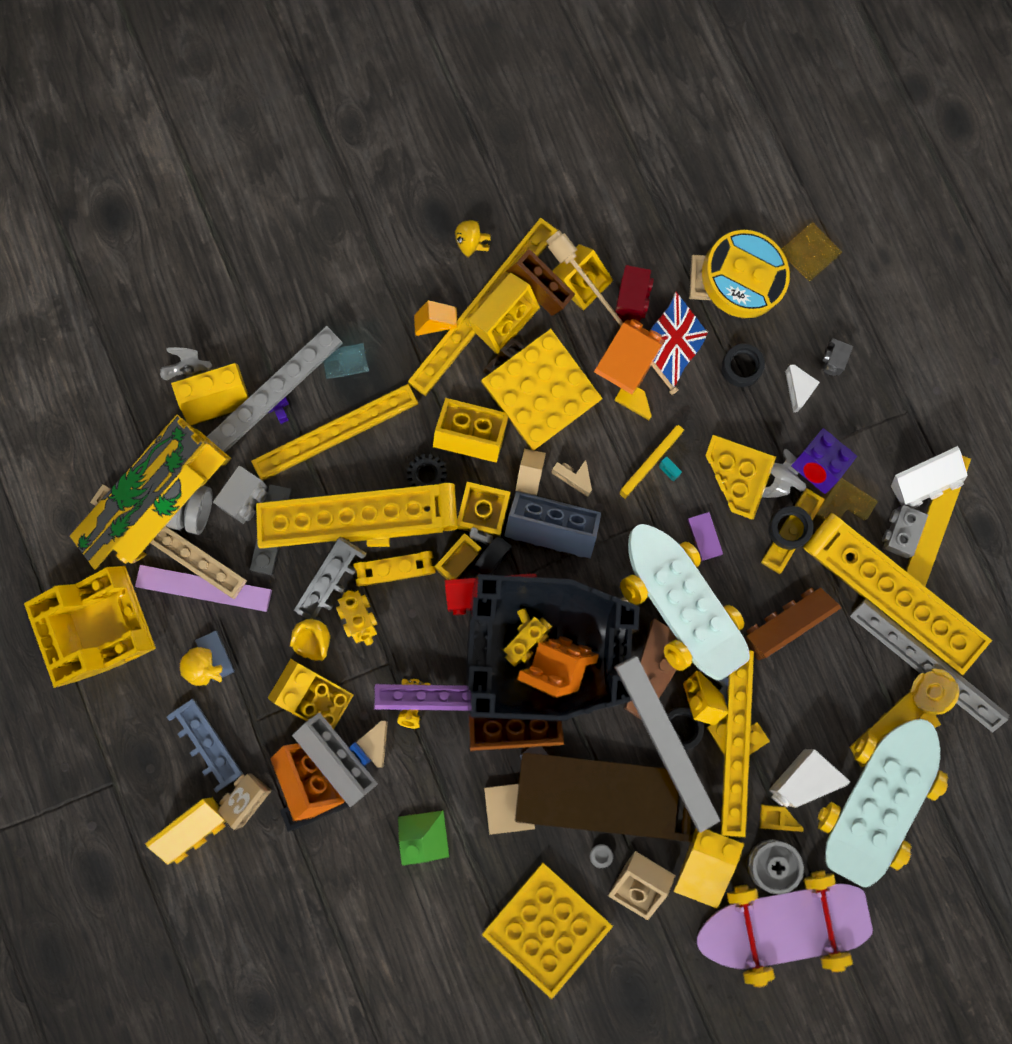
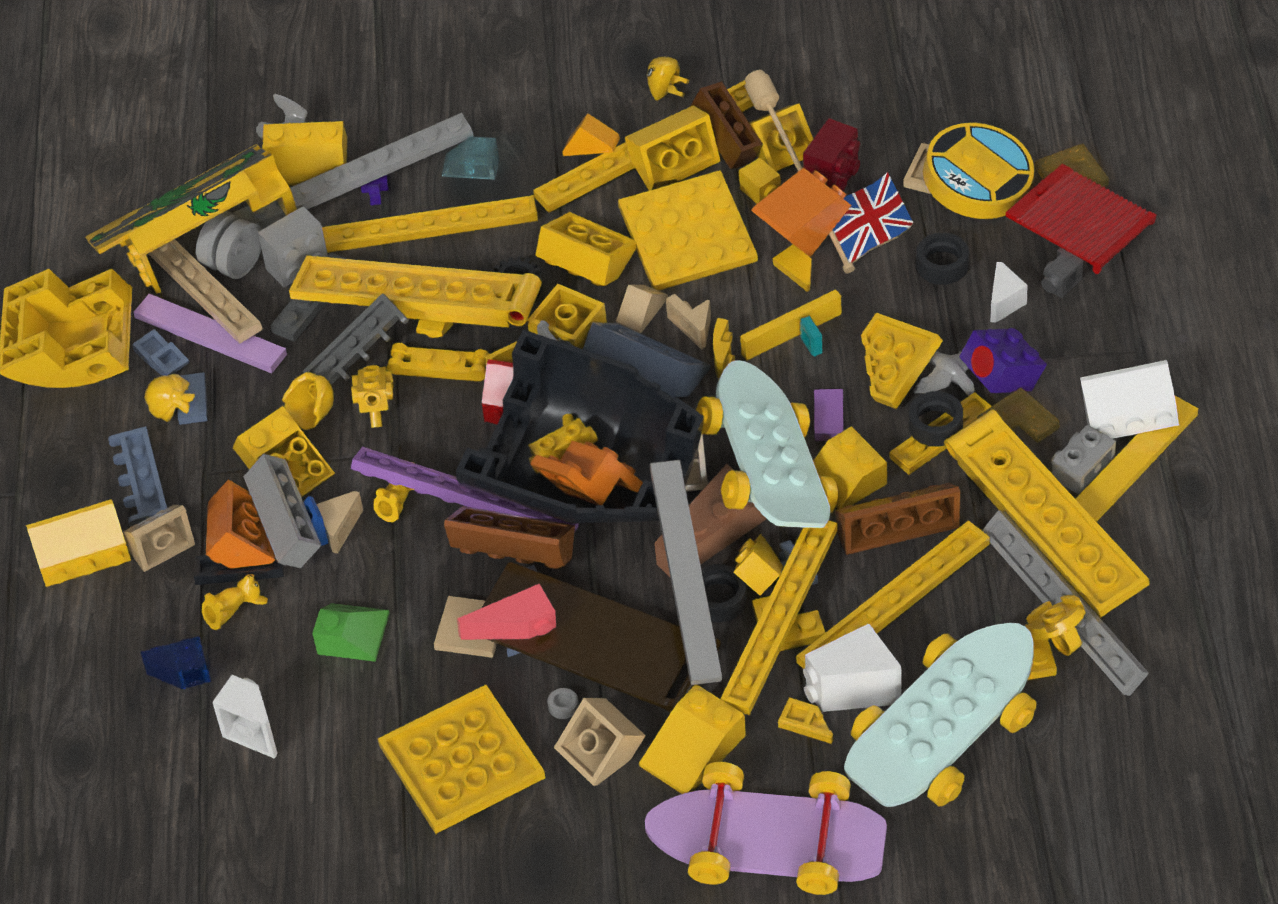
camera: 25 degrees right, 30 degrees down
light grey wheel [746,839,804,894] -> none
none -> sand blue slope [132,329,189,375]
none -> clear blue slope [141,636,211,689]
none -> yellow animal [202,574,268,630]
none -> white slope [213,675,278,758]
none -> coral slope [457,584,556,640]
none -> yellow slope [713,318,735,380]
none -> yellow brick [739,158,781,204]
none -> yellow plate [796,520,990,669]
none -> yellow slope [813,426,887,509]
none -> red door [1005,163,1156,274]

